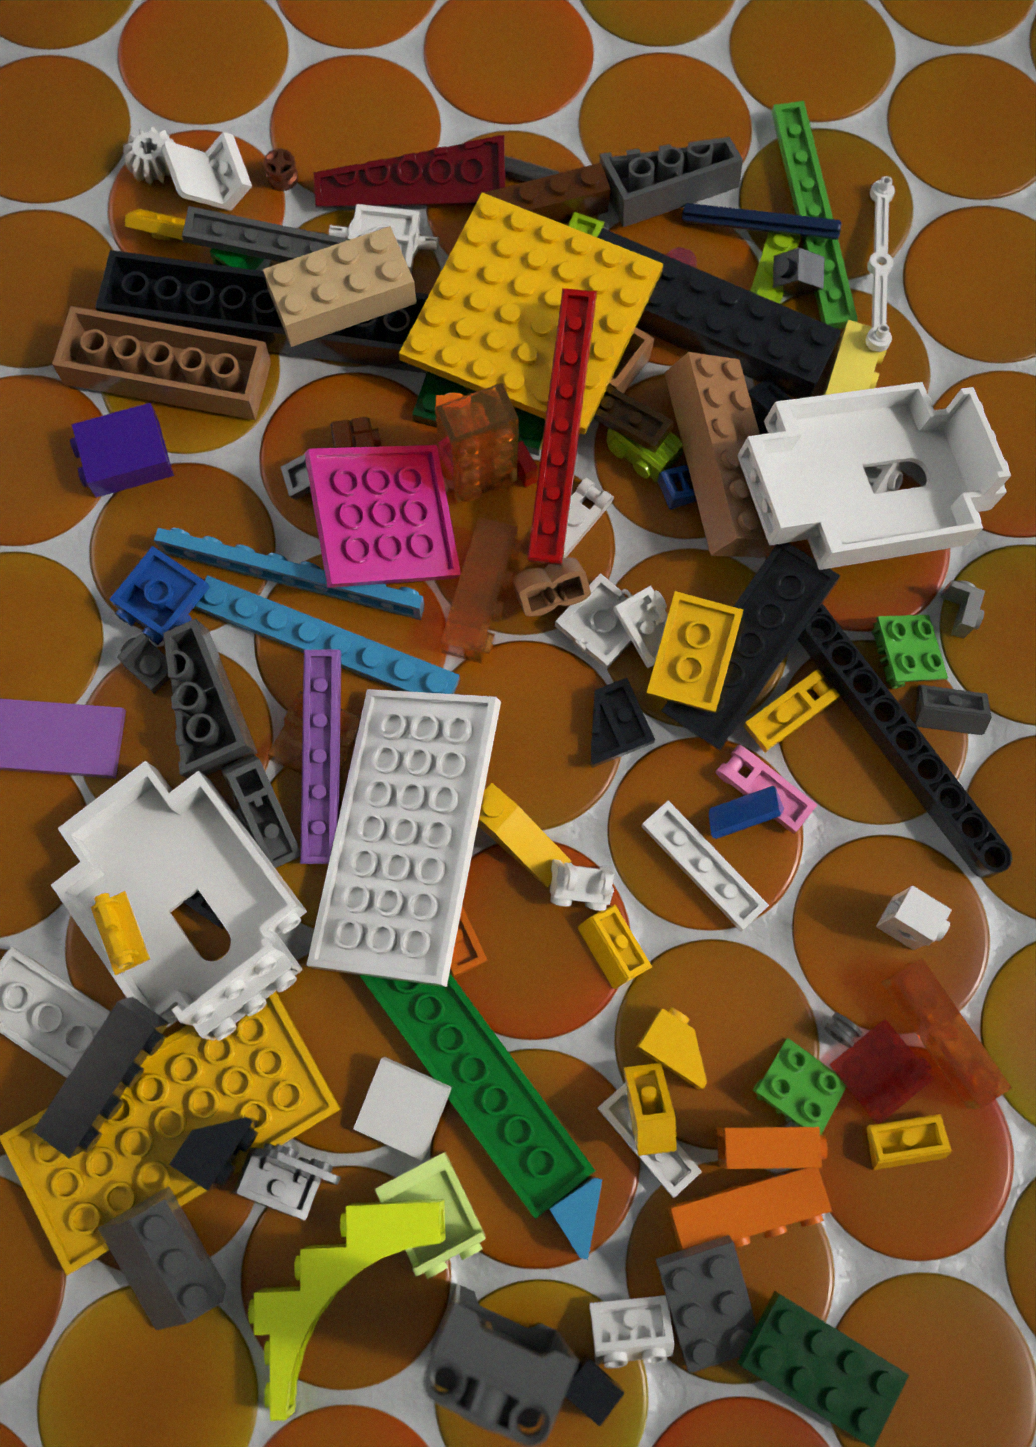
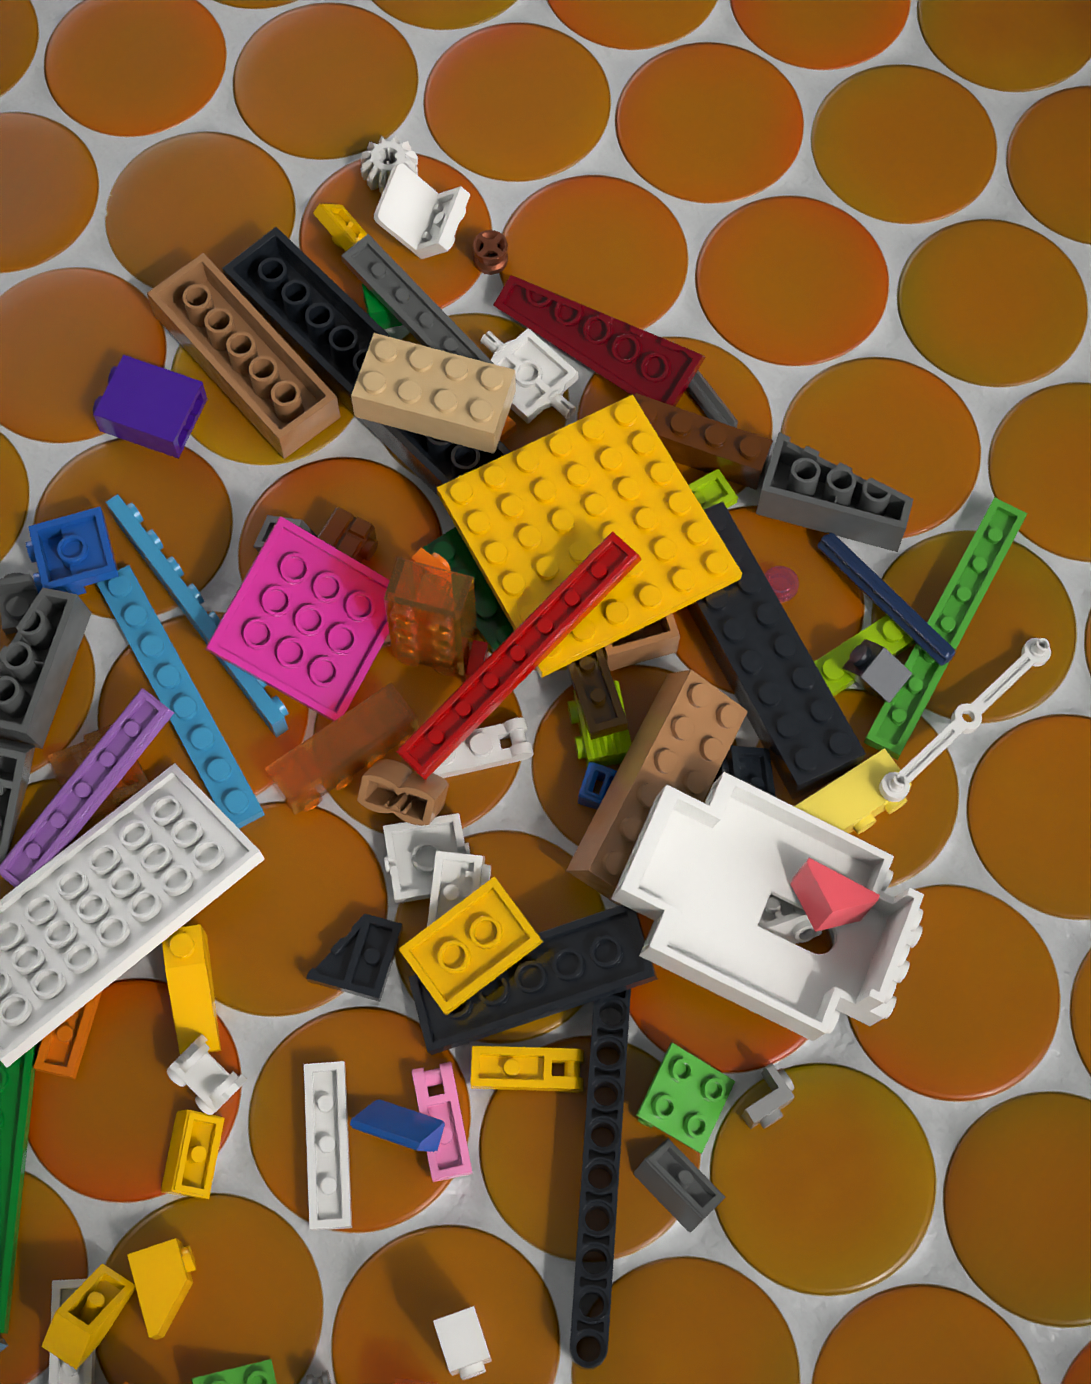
camera: 40 degrees right, 5 degrees down
none -> coral slope [791,858,880,932]

